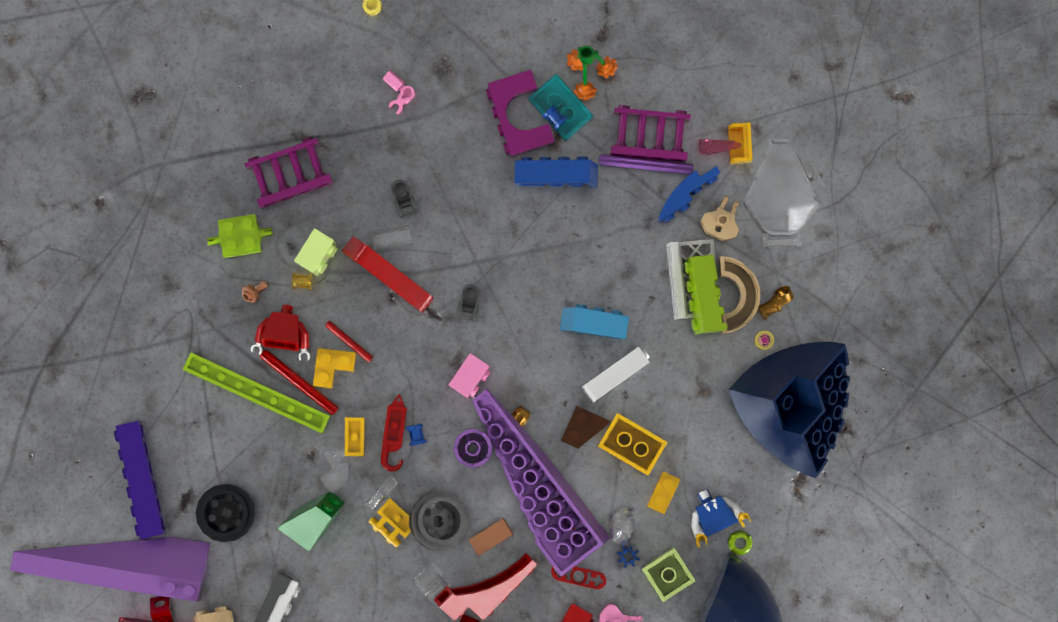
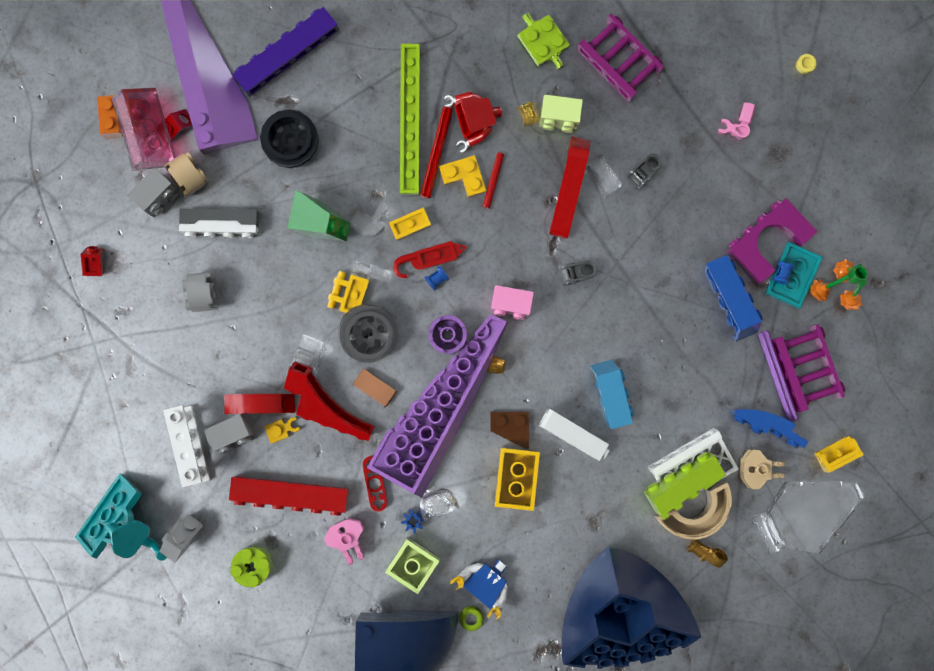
camera: 65 degrees right, 0 degrees up
nougat plate [242,280,268,303] -> none
yellow plate [647,471,681,514] -> none
clear pink slope [698,139,742,156] -> none
tile [754,331,774,350] -> none

